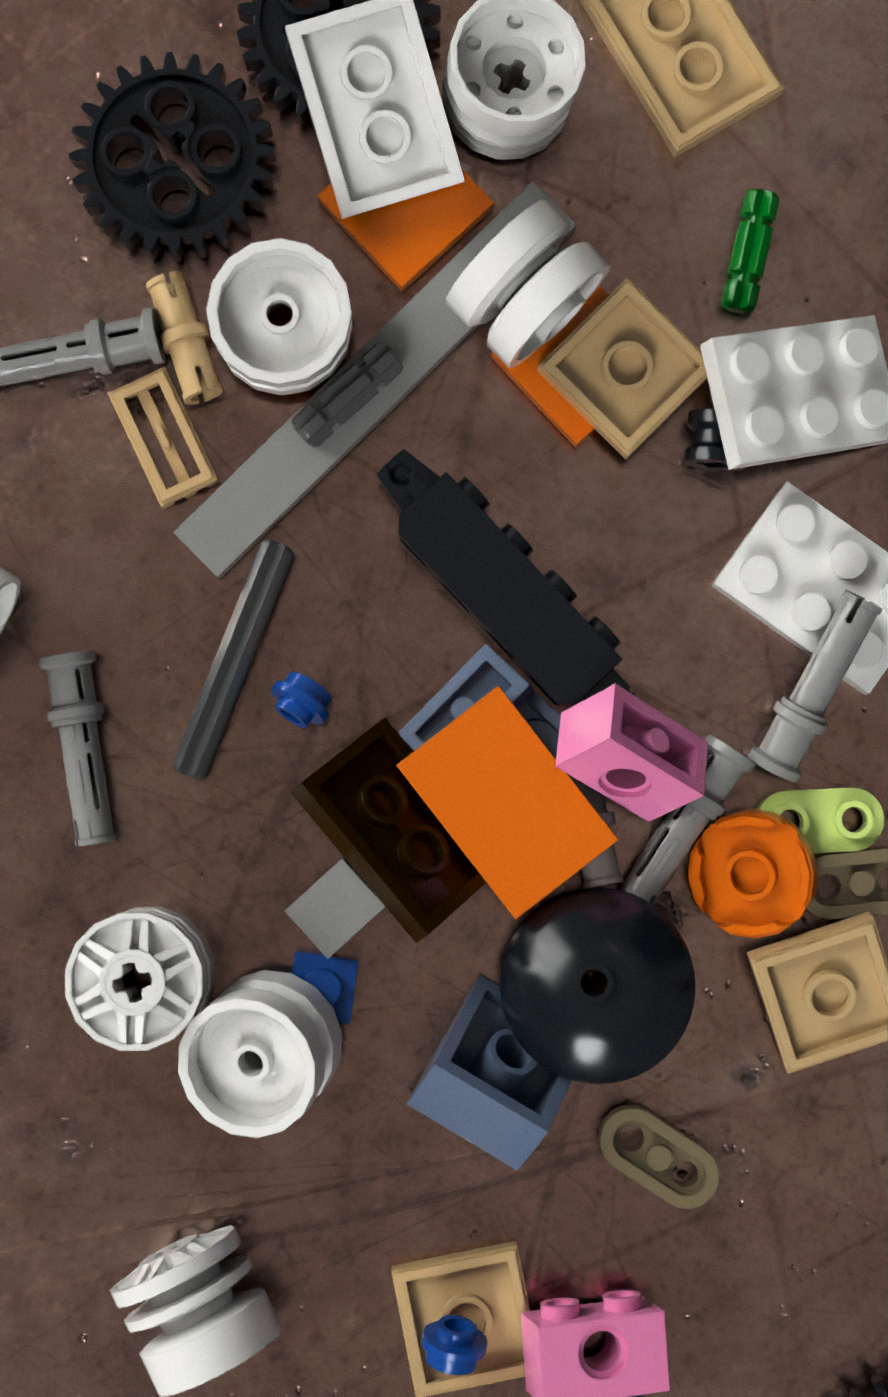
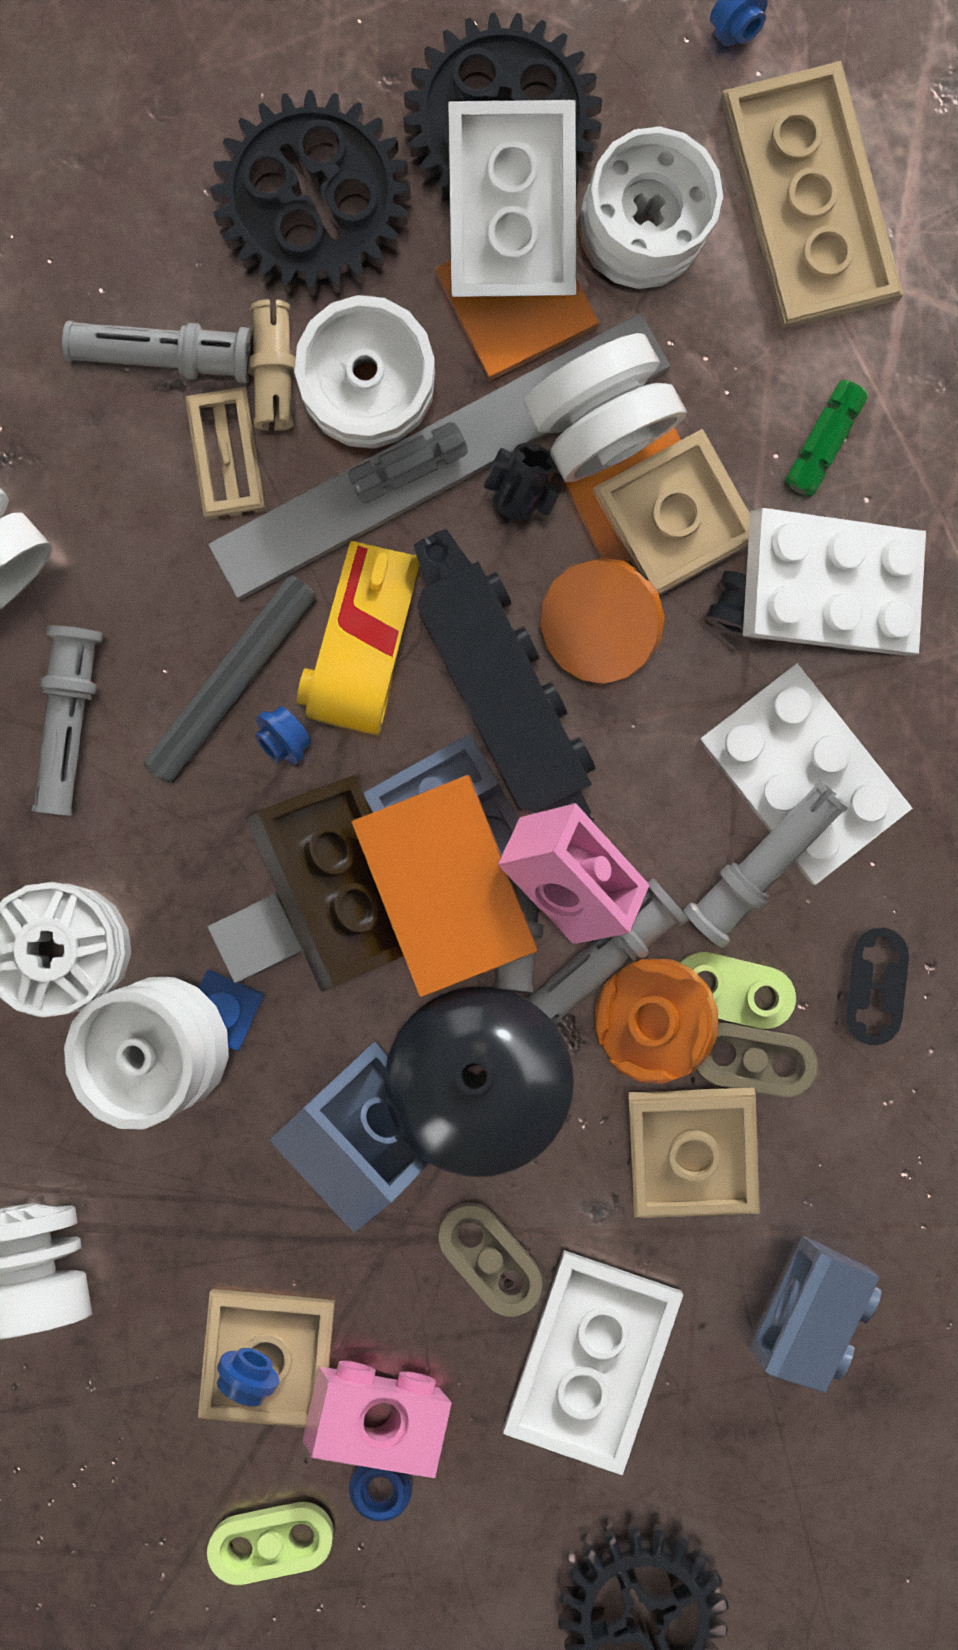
camera: 15 degrees right, 0 degrees up
none -> yellow door [296,540,420,736]
none -> black gear [484,443,564,521]
none -> white plate [503,1250,683,1475]
none -> orange tile [540,558,665,684]

